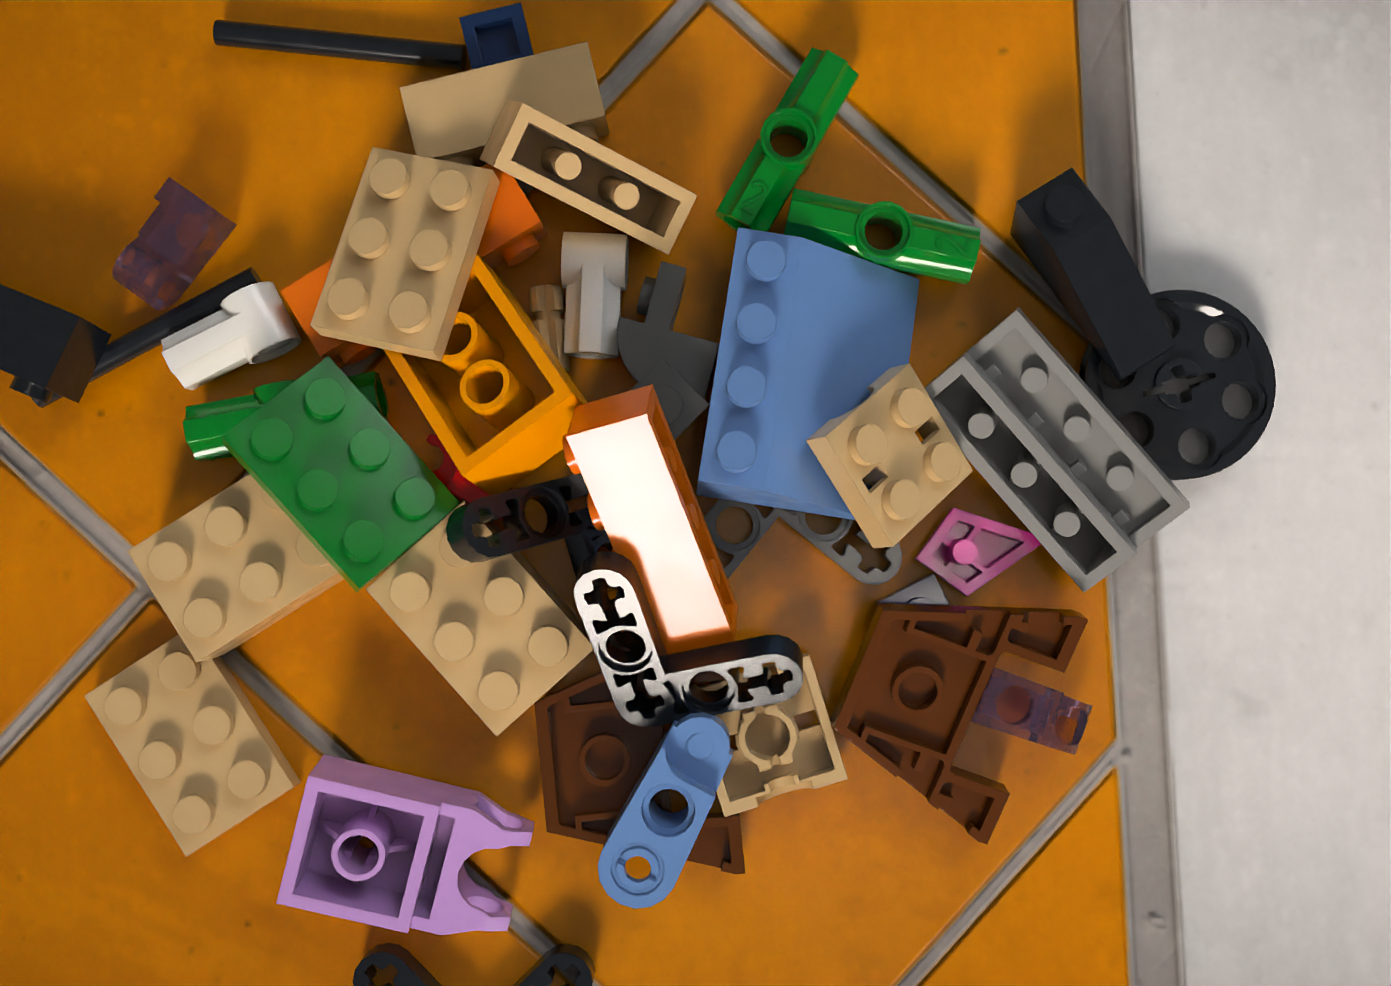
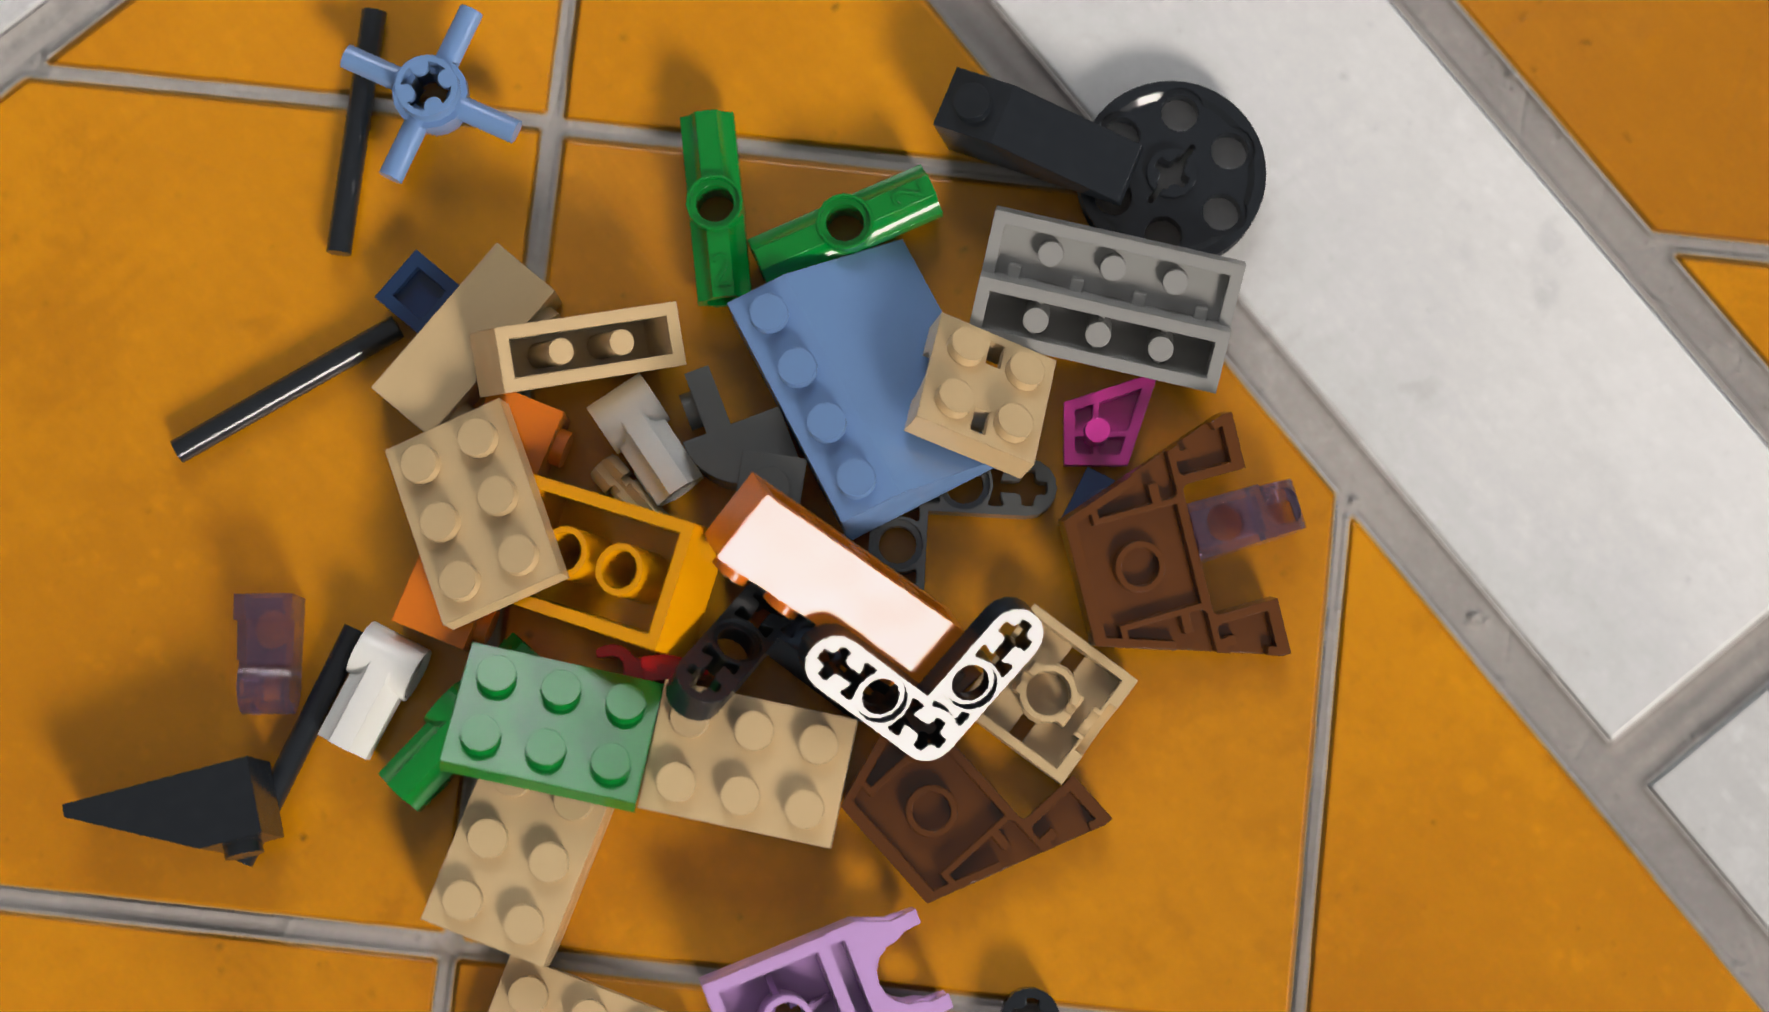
camera: 35 degrees left, 5 degrees down
medium blue piece [598,712,733,909] -> none

